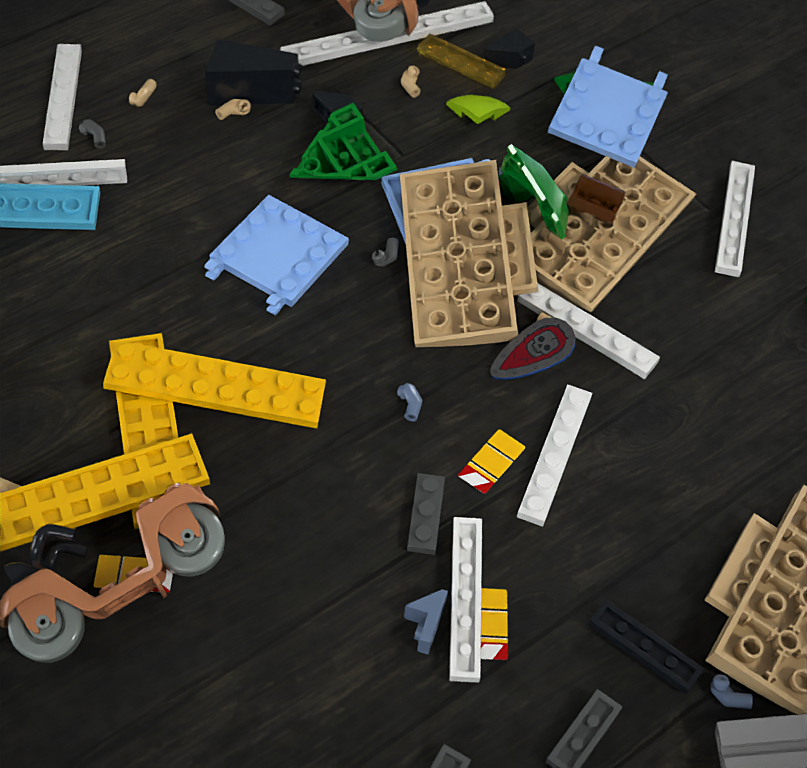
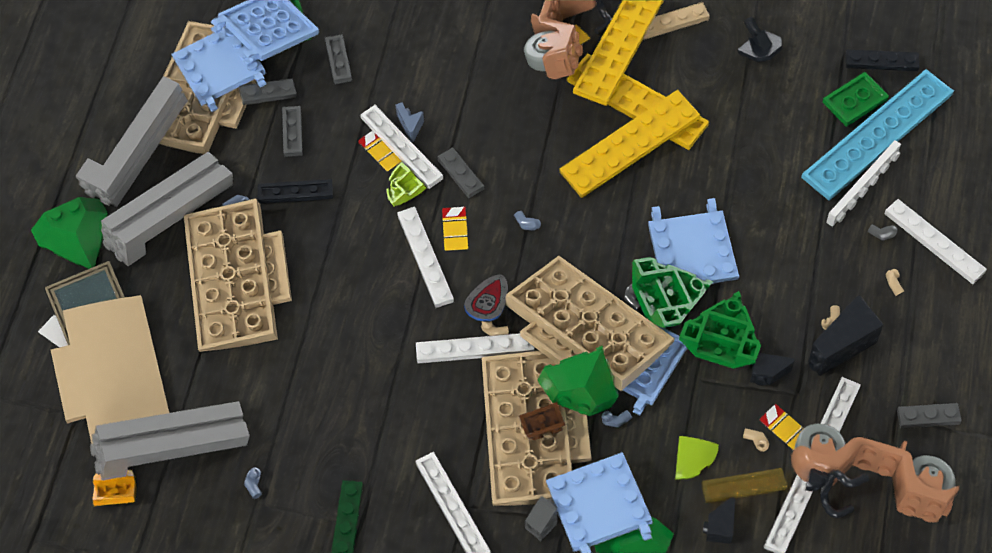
camera: 145 degrees right, 5 degrees up
none -> lime brick [387,162,426,206]
none -> dark grey slope [525,496,557,541]
none -> green wedge [632,257,713,328]
none -> sticker [760,404,804,450]

